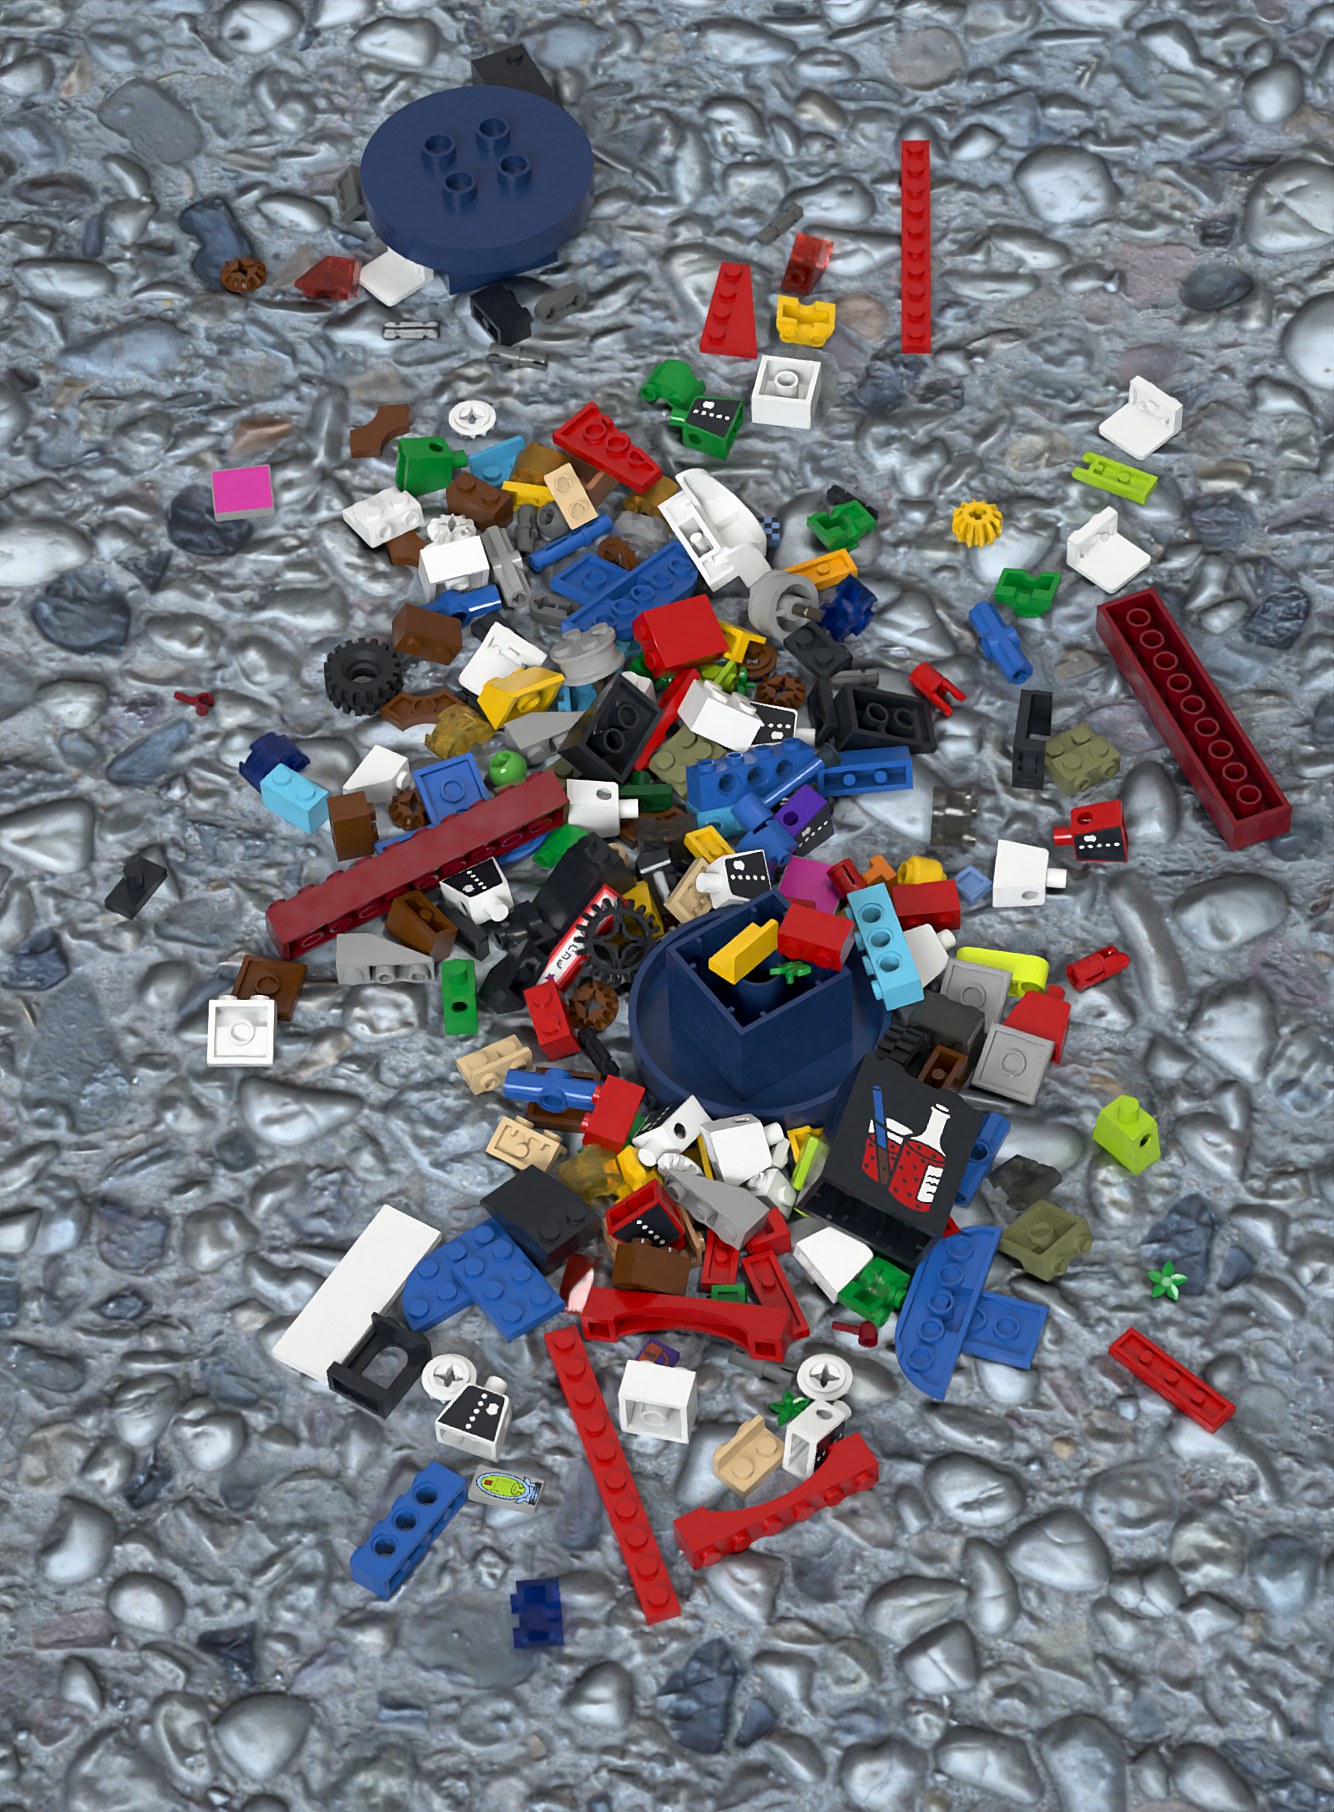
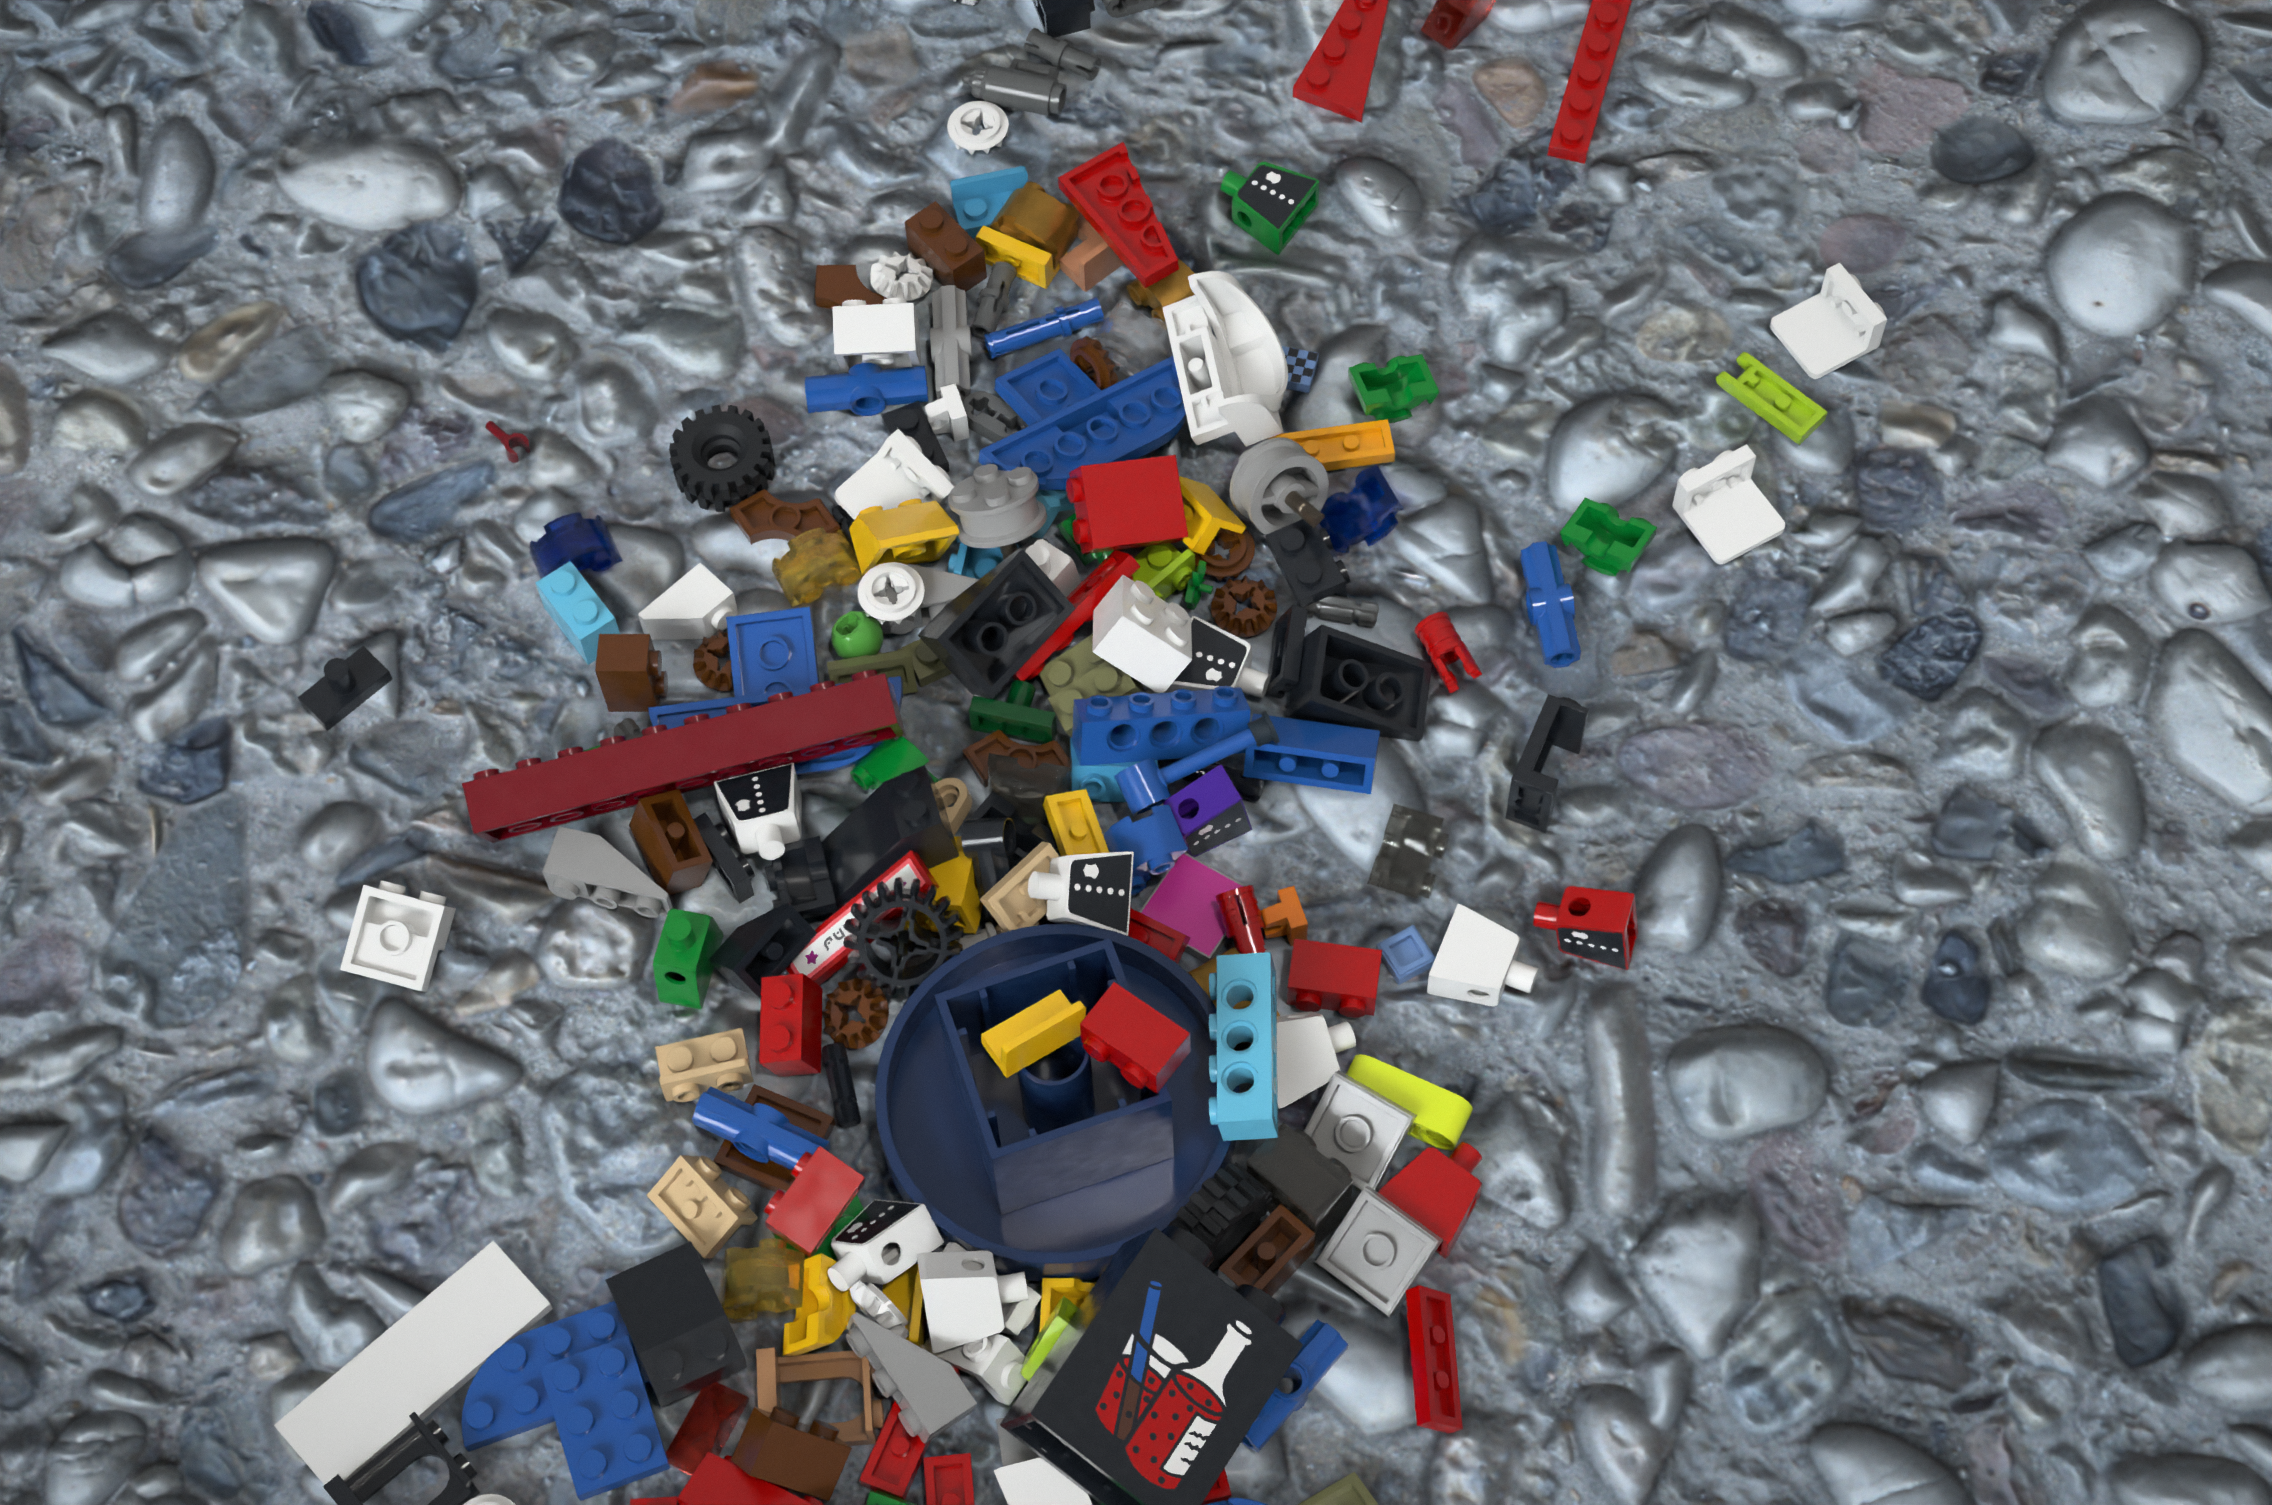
camera: 15 degrees right, 10 degrees up
dark pink tile [210,464,275,522] -> none
reddish brown tile [230,954,308,1022] -> none
white plate [342,486,425,548] -> none
reddish brown tile [350,404,410,459] -> none
reddish brown brick [392,603,463,666] -> none
green torso [395,436,467,498] -> none
dark grey piece [537,501,571,539] -> none
tan bracket [543,462,598,530] -> none
white torso [567,779,639,838] -> none
torso [605,1178,686,1252] -> none
green cylinder [638,359,706,411] -> none
red panel [744,1207,791,1257] -> none
white brick [751,355,821,430] -> none
green plant [770,961,811,984] -> none
yellow cylinder [777,295,836,347] -> none
black axle [827,485,879,521] -> none
yellow head [897,856,947,885] -> none
yellow gear [952,498,1003,549] -> none
clear smoke cylinder [987,1154,1062,1211] -> none
olive plate [1045,723,1121,797] -> none
red hinge [1066,945,1131,992] -> none
lime torso [1092,1095,1161,1176] -> none
dark red brick [1096,587,1292,851] -> none
none -> white gear [858,562,925,624]
none -> white tile [925,383,970,442]
none -> dark grey piece [962,58,1067,117]
none -> red plate [1406,1285,1463,1434]

